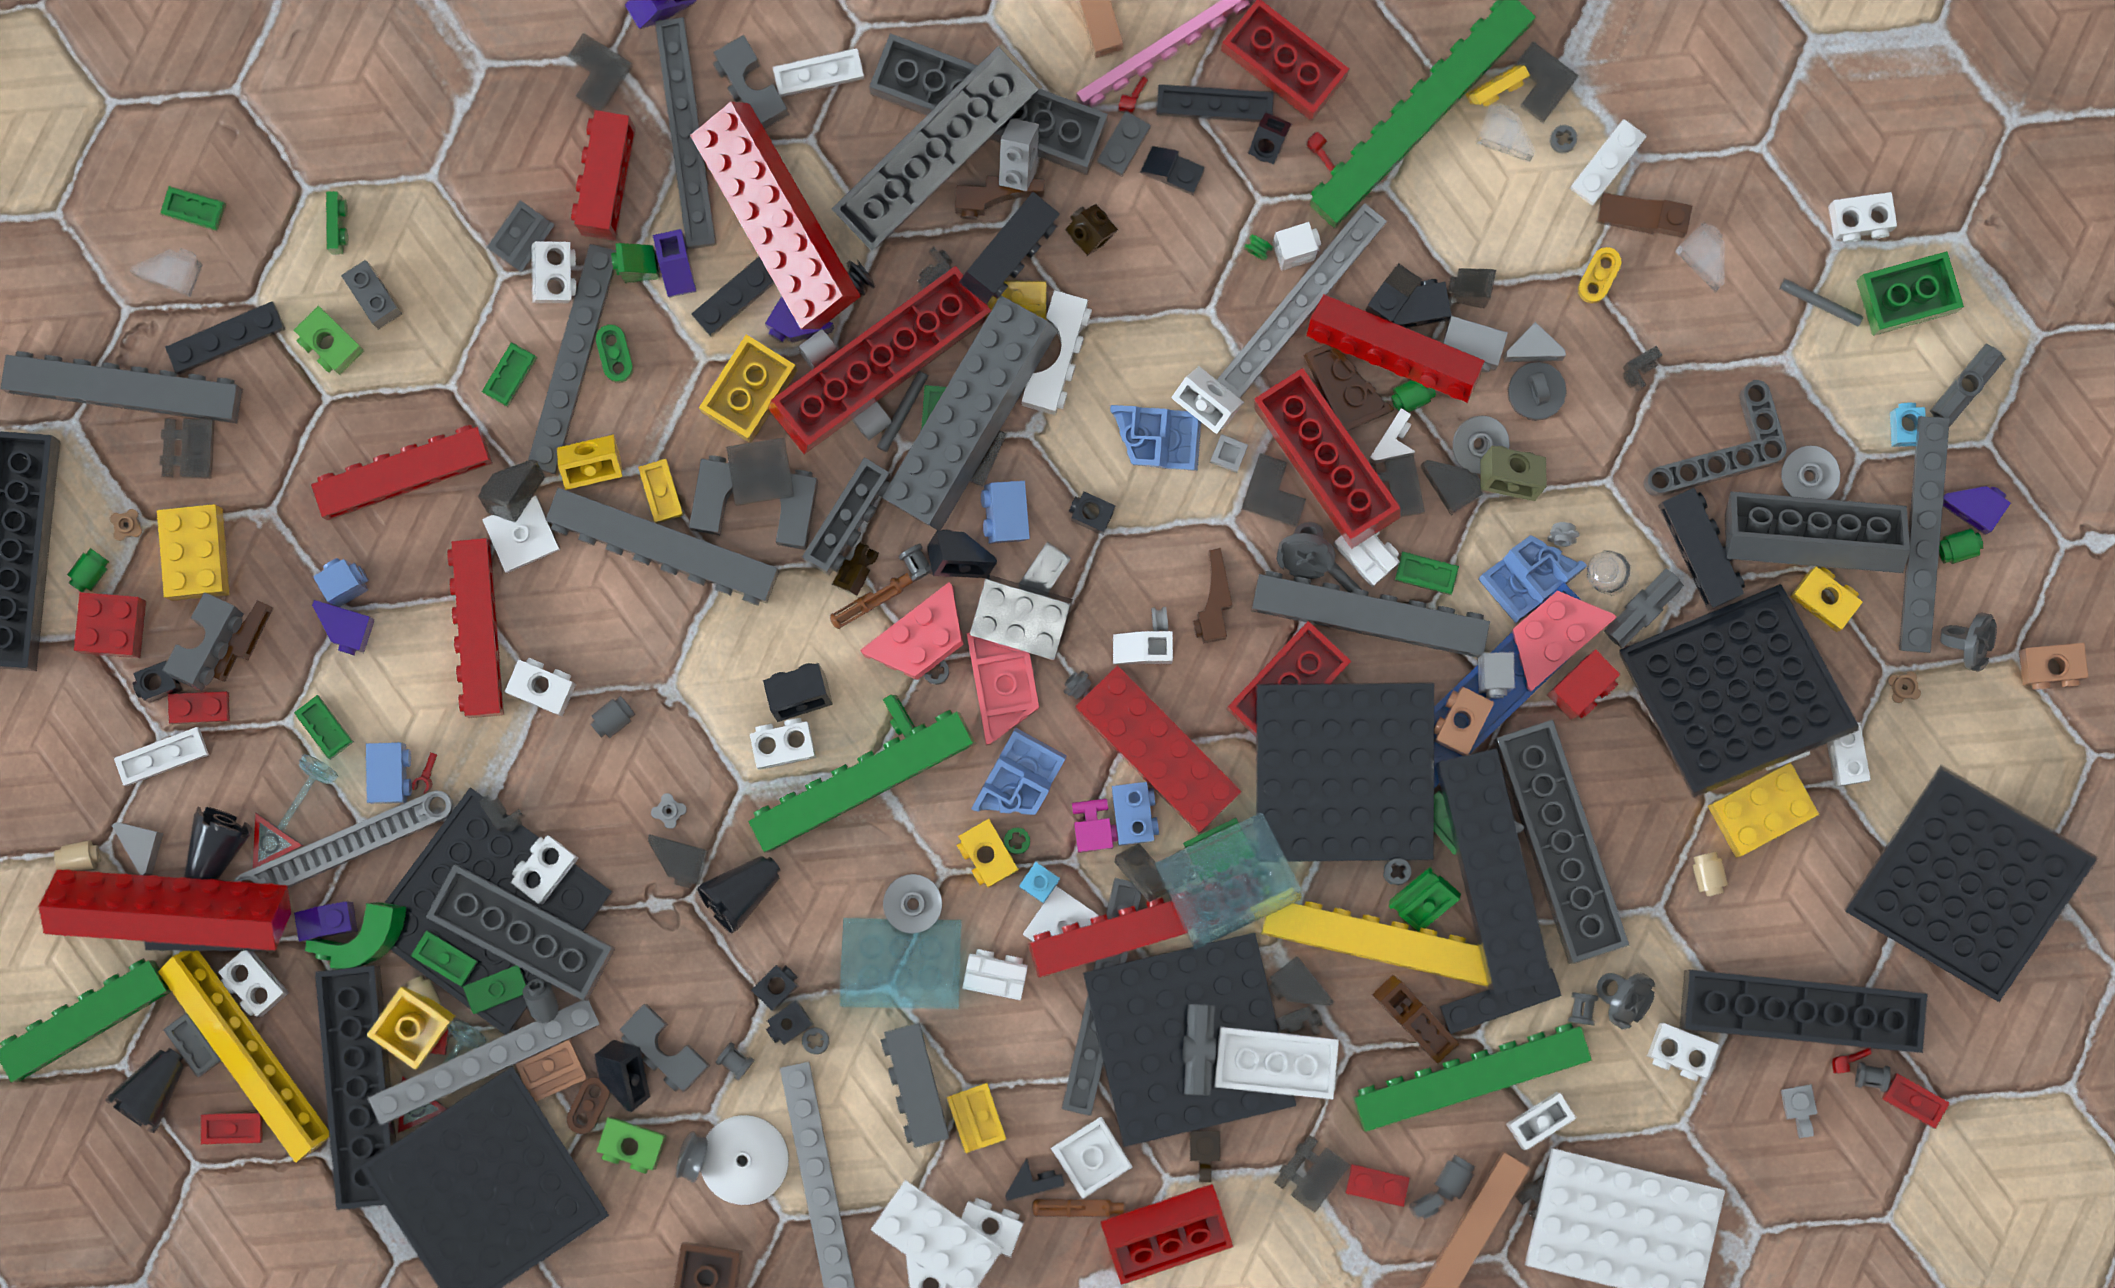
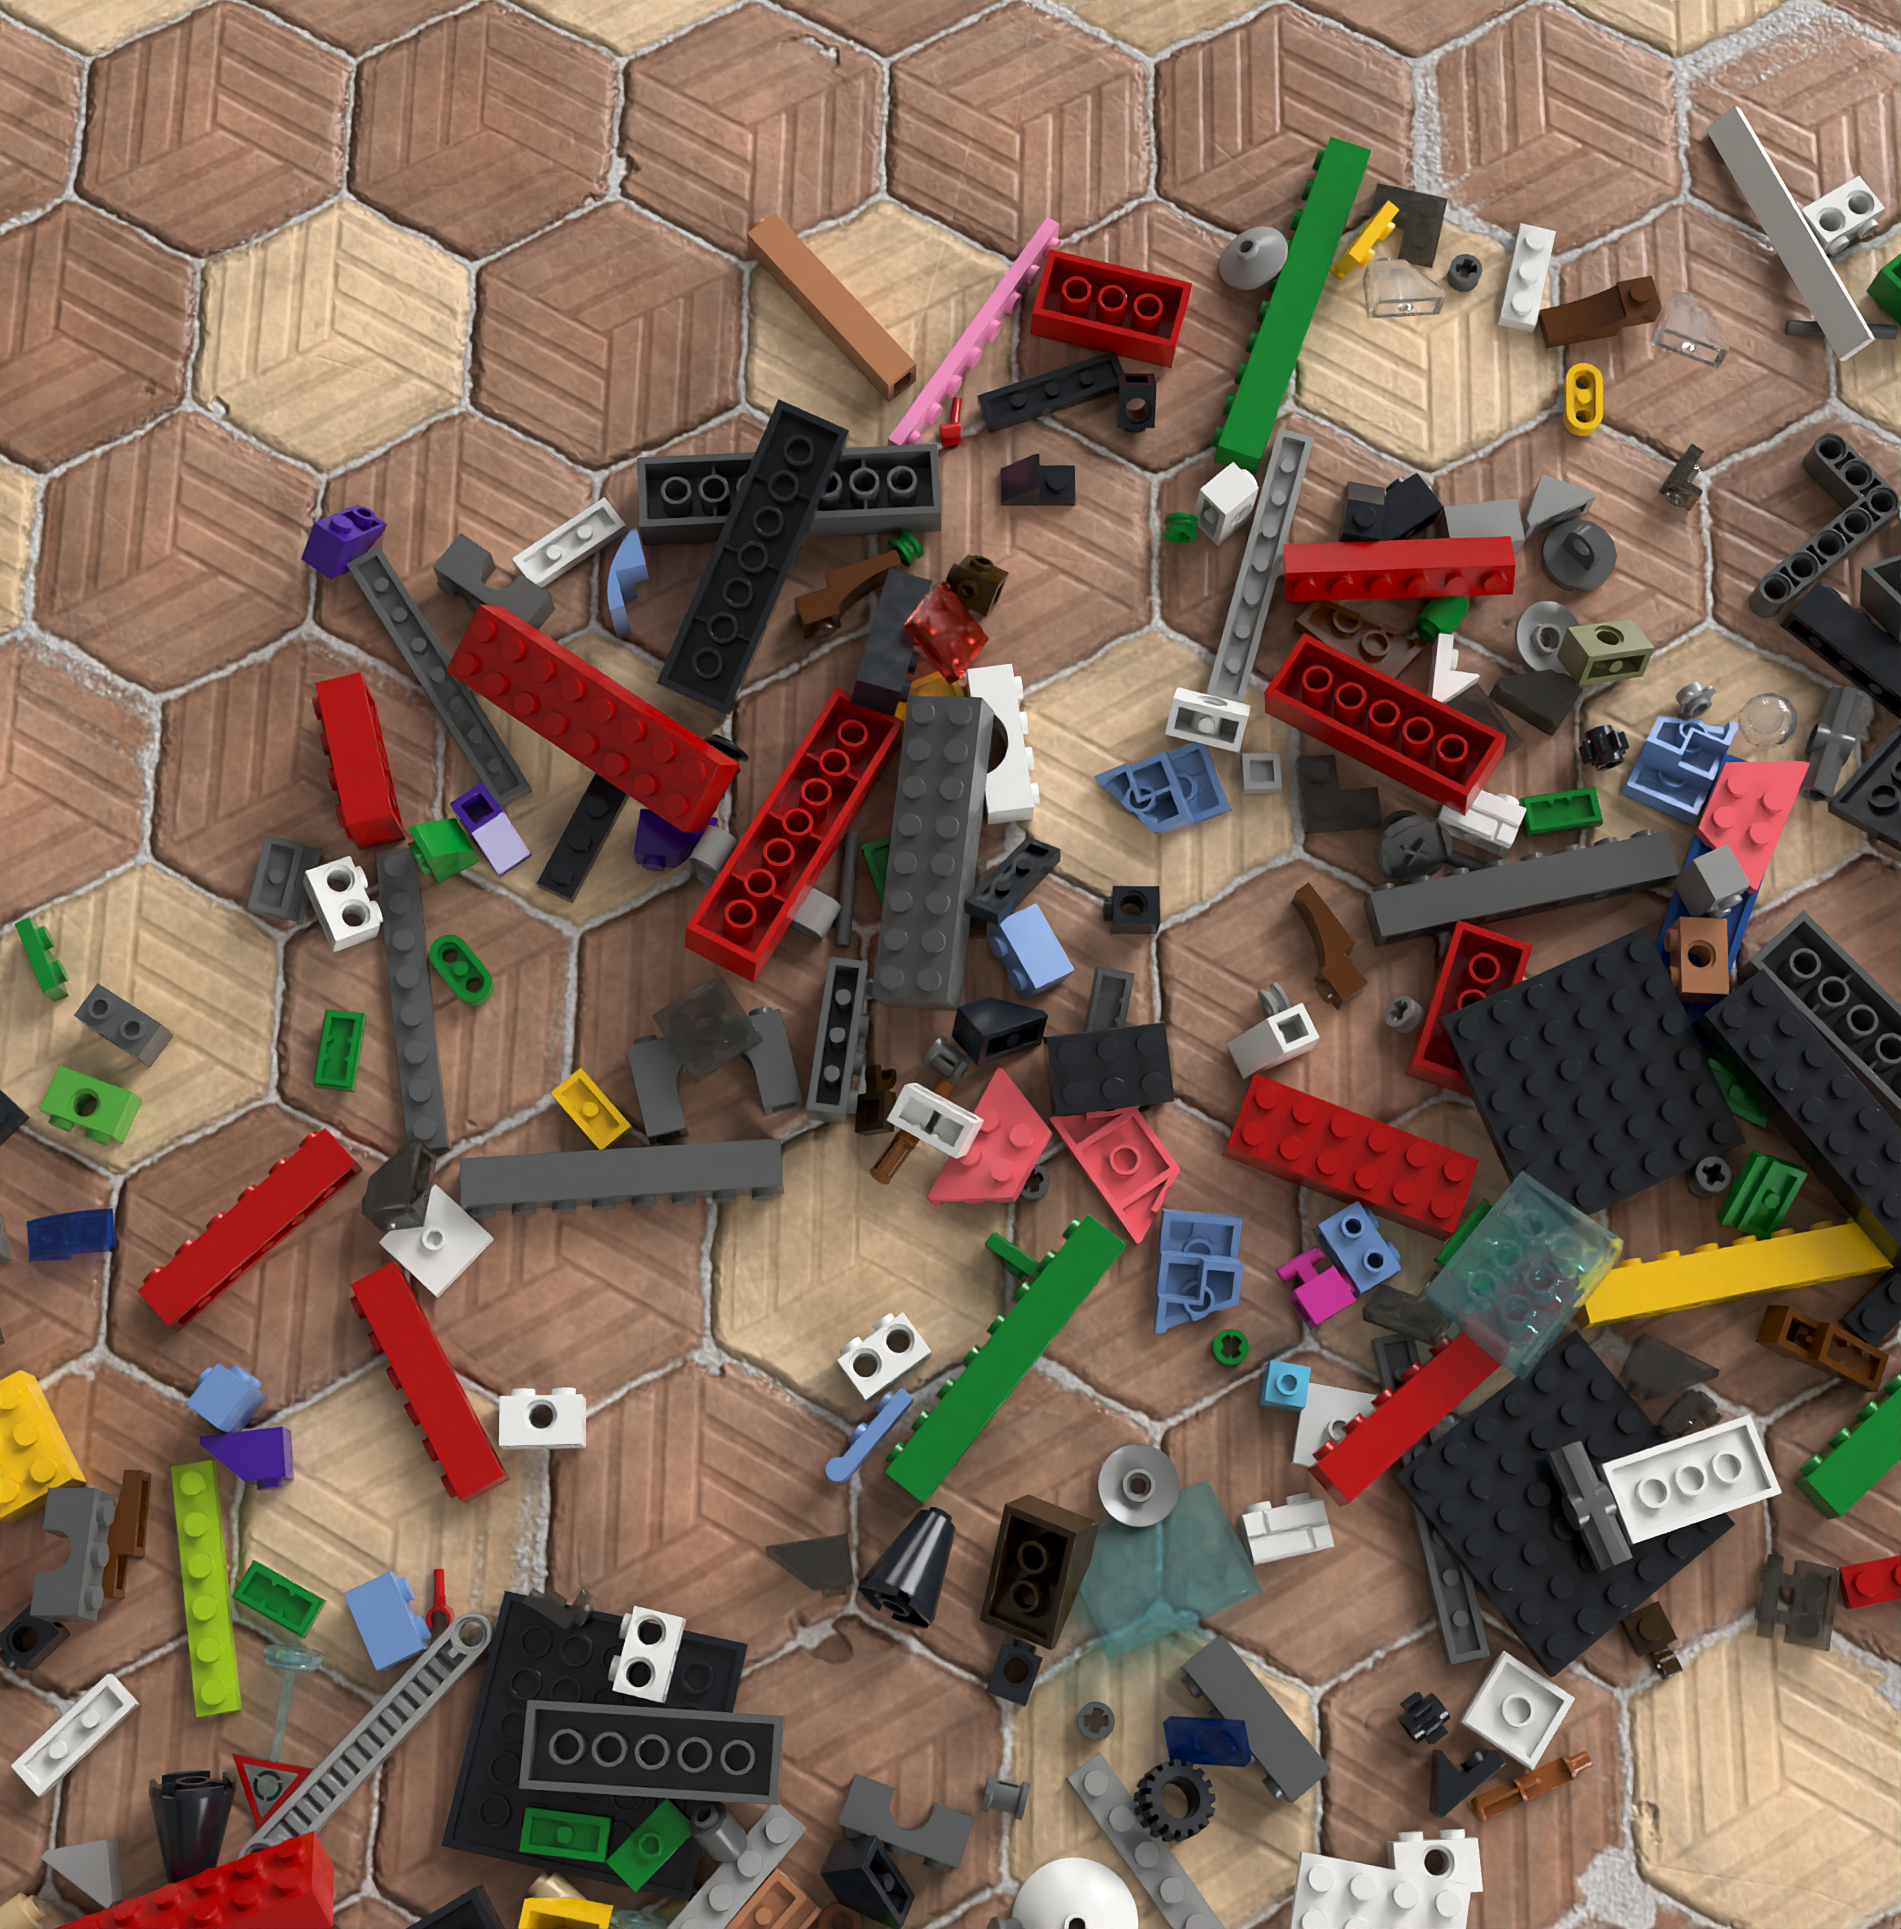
camera: 30 degrees left, 10 degrees down
red plate [168,691,230,724] -> none
dark purple slope [294,901,358,942] -> none
green arch [305,902,406,969] -> none
yellow brick [557,434,623,490] -> none
clear smoke plate [567,33,633,111] -> none
dark grey brick [591,696,635,738] -> none
light grey plate [651,793,687,829] -> none
yellow brick [699,334,798,443] -> none
black brick [763,663,833,722] -> none
black brick [766,1000,814,1045] -> none
clear smoke bracket [918,246,953,290] -> none
yellow plate [947,1083,1006,1153] -> none
yellow brick [957,819,1019,888] -> none
light grey brick [999,118,1039,191] -> none
dark grey plate [1064,671,1092,699] -> none
dark grey plate [1097,111,1151,177] -> none
red slope [1100,1184,1233,1285] -> none
red hand [1307,132,1335,172] -> none
clear smoke slope [1447,268,1496,309] -> none
red brick [1547,649,1621,720] -> none
none -> clear blue slope [26,1208,116,1262]
none -> lime plate [171,1460,242,1718]
none -> medium blue slope [607,528,649,638]
none -> medium blue plate [825,1388,914,1485]
none -> white brick [887,1083,984,1159]
none -> green bush [888,529,924,567]
none -> clear red plate [903,581,989,685]
none -> black plate [965,837,1061,926]
none -> dark brown slope [980,1494,1099,1650]
none -> black tyre [1134,1759,1216,1843]
none -> clear blue plate [1163,1716,1252,1767]
none -> light grey dish [1219,227,1288,290]
none -> light grey bush [1385,995,1424,1035]
none -> black gear [1398,1692,1451,1745]
none -> black gear [1579,725,1630,771]
none -> white tile [1706,106,1875,361]

